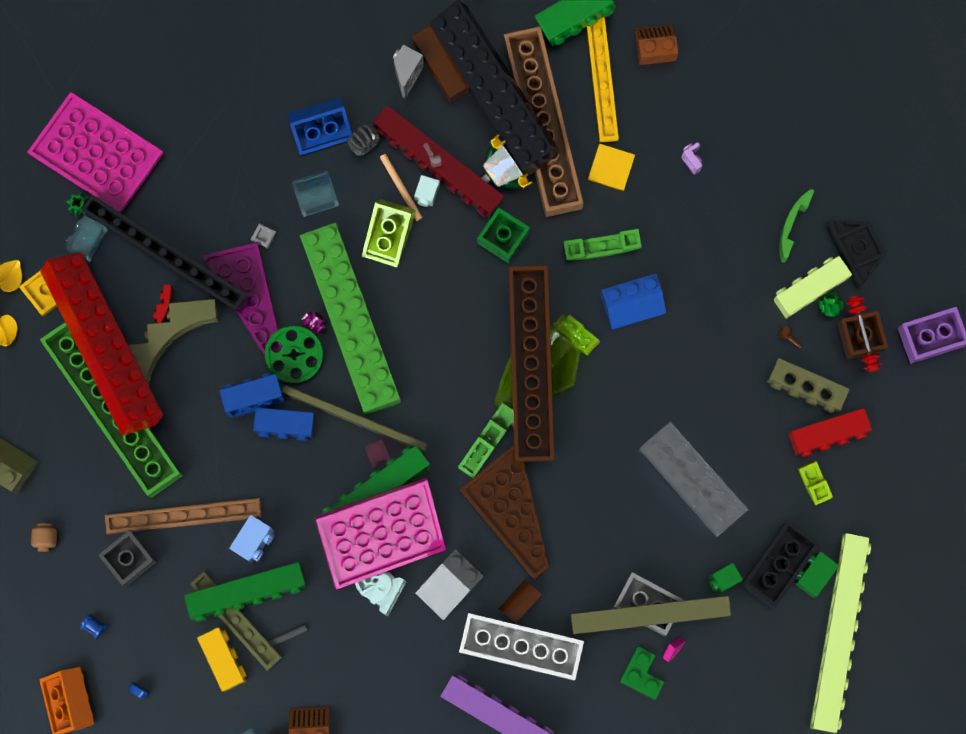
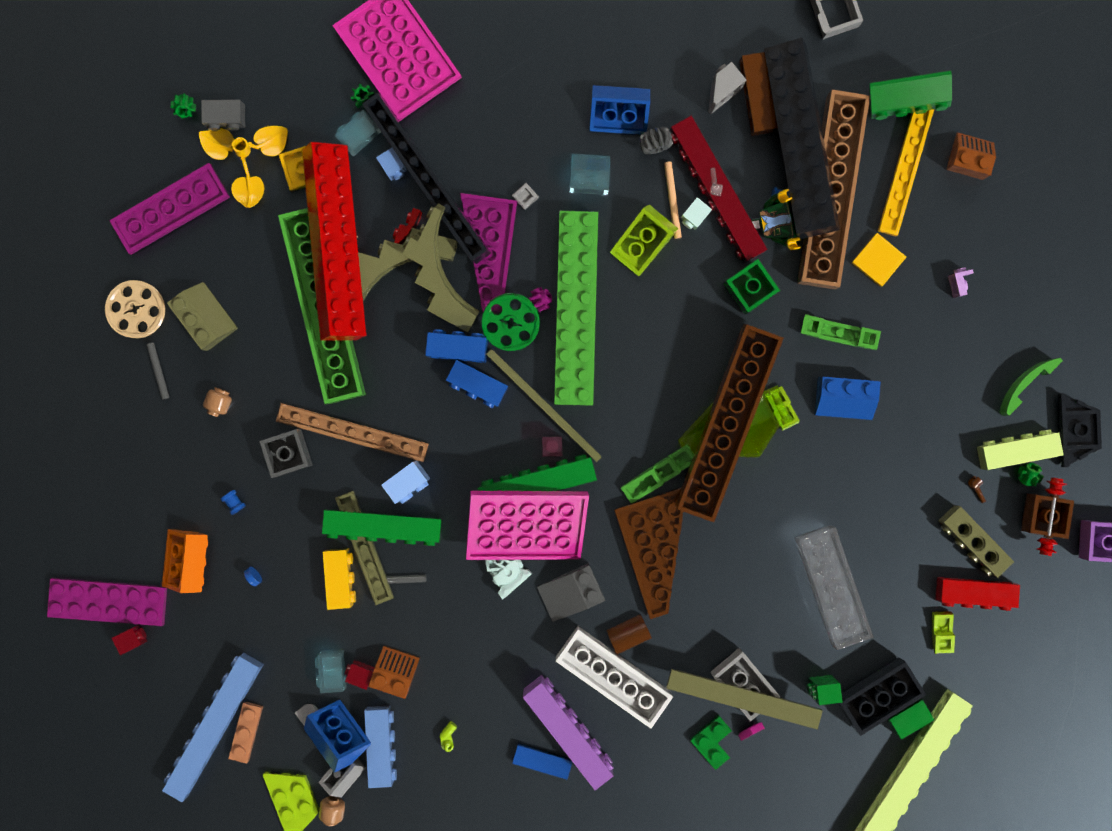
camera: 20 degrees right, 10 degrees up
none -> medium blue brick [376,148,407,181]
none -> olive arch [402,204,480,332]

